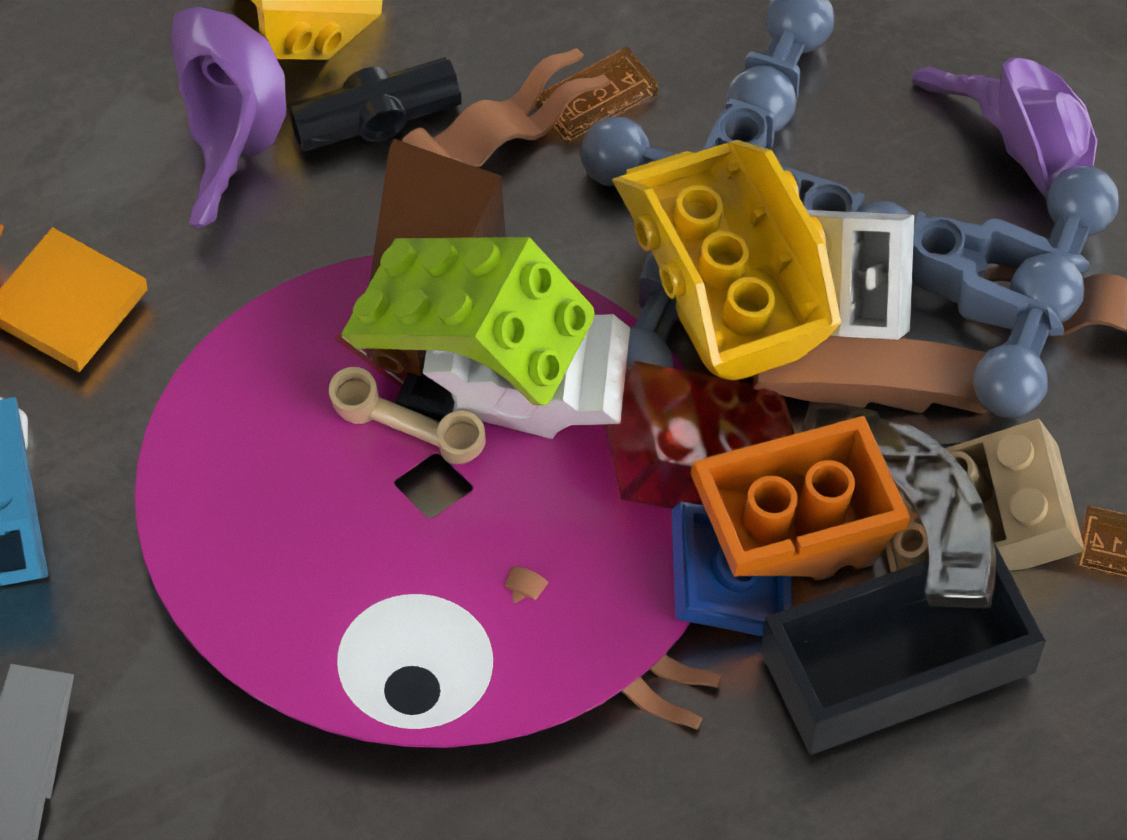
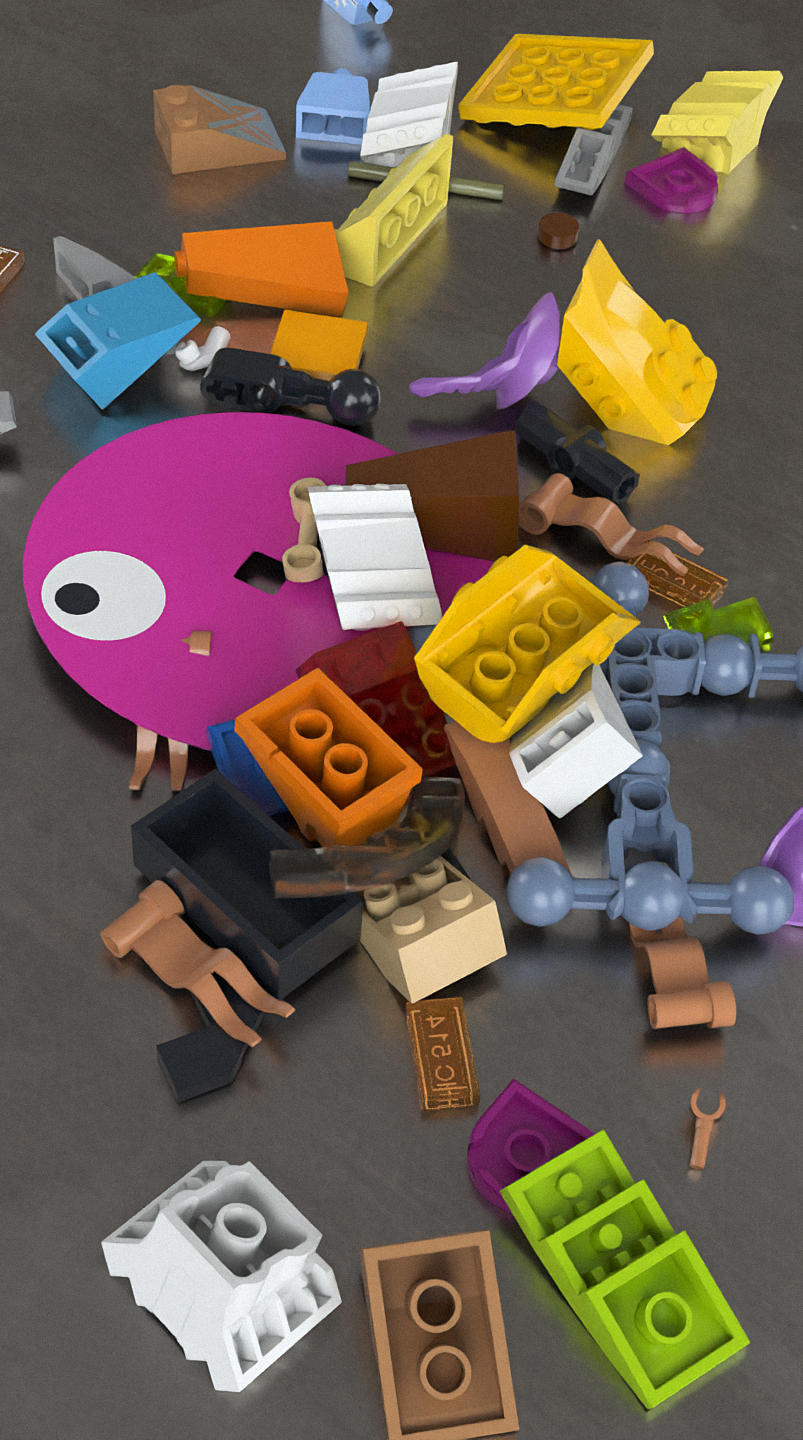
camera: 65 degrees right, 10 degrees down
lime bracket [341,237,595,406] -> none
none -> nougat flag [100,880,295,1048]
none -> black tile [156,972,264,1103]
none -> black beam [200,347,381,426]
none -> clear neon green slope [664,596,774,647]

